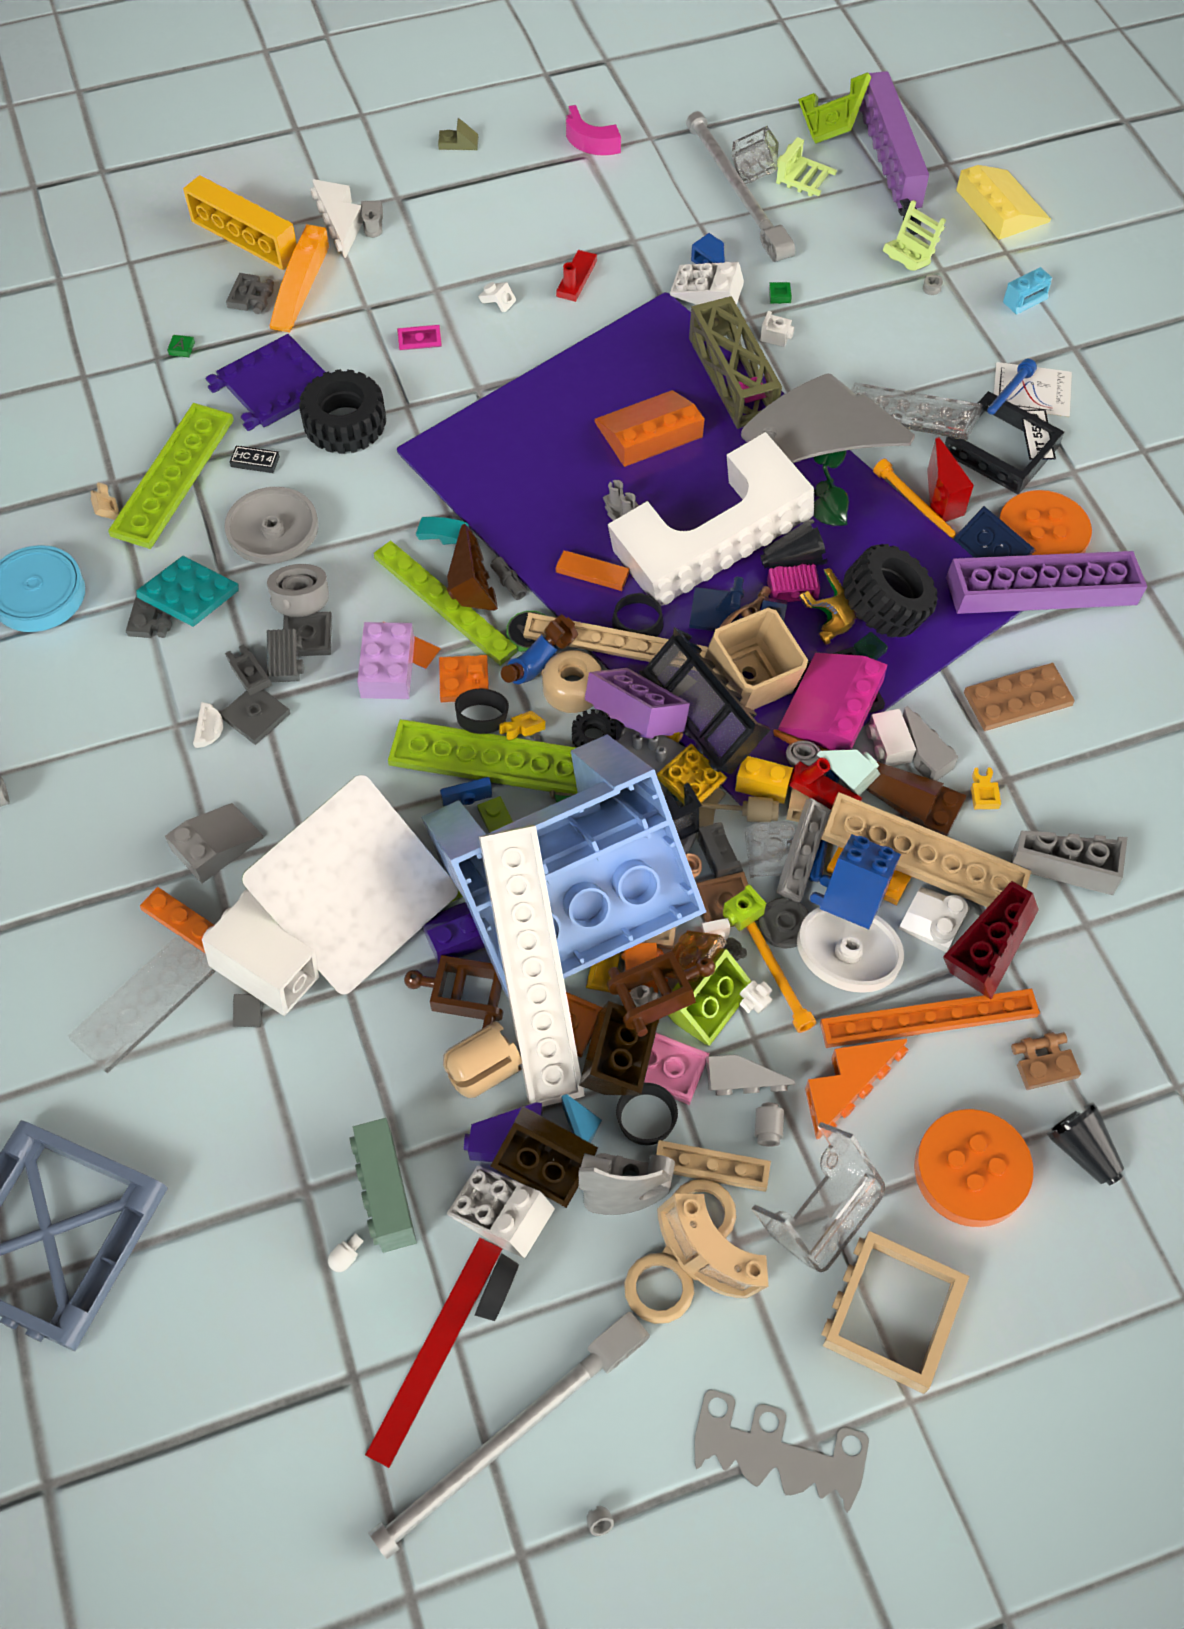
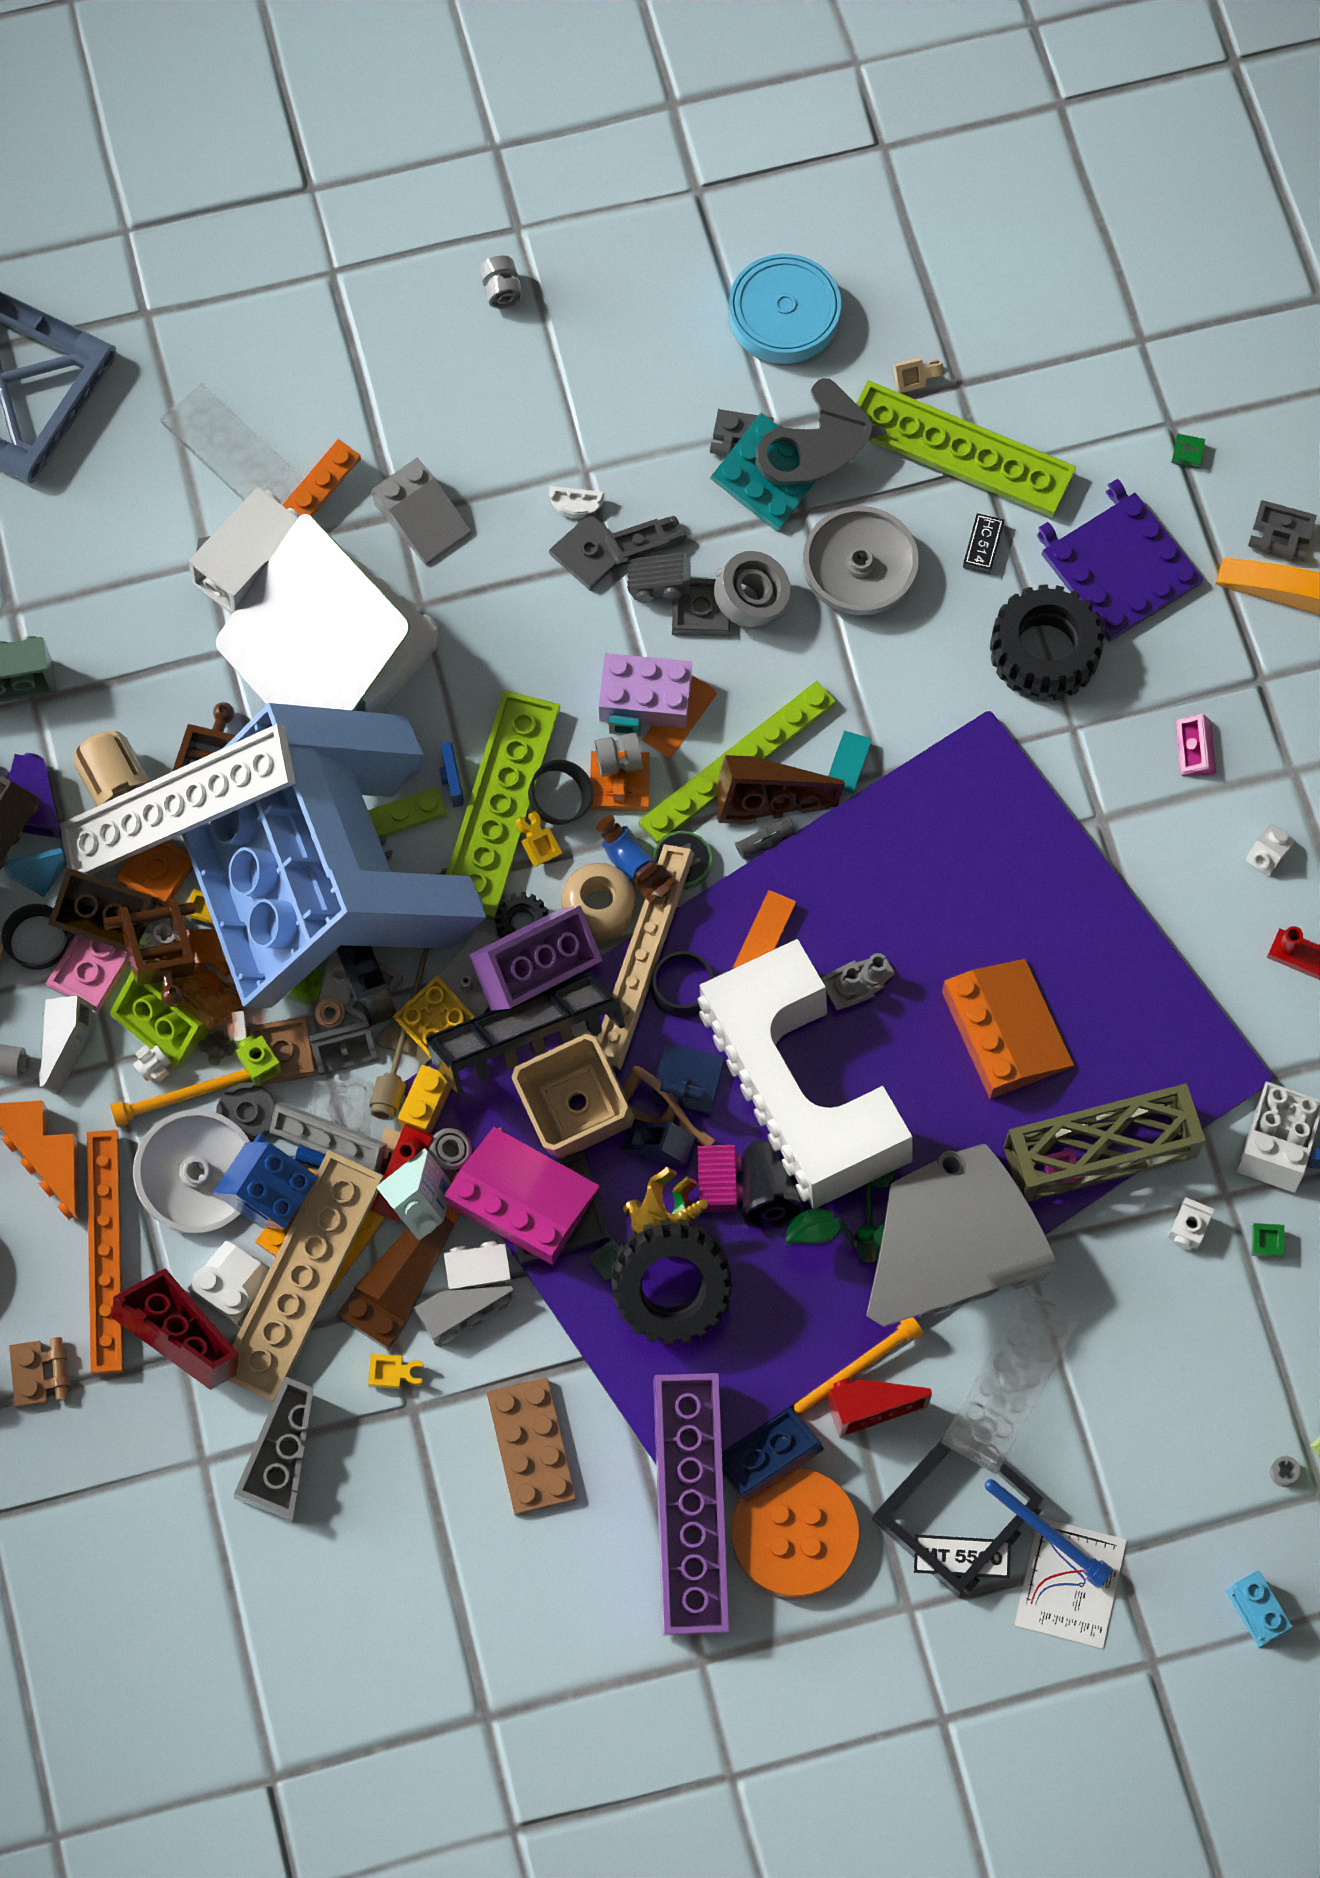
camera: 95 degrees right, 10 degrees up
none -> light grey wheel [595,732,643,777]
none -> teal slope [609,715,642,737]
none -> dark grey animal [755,378,887,486]

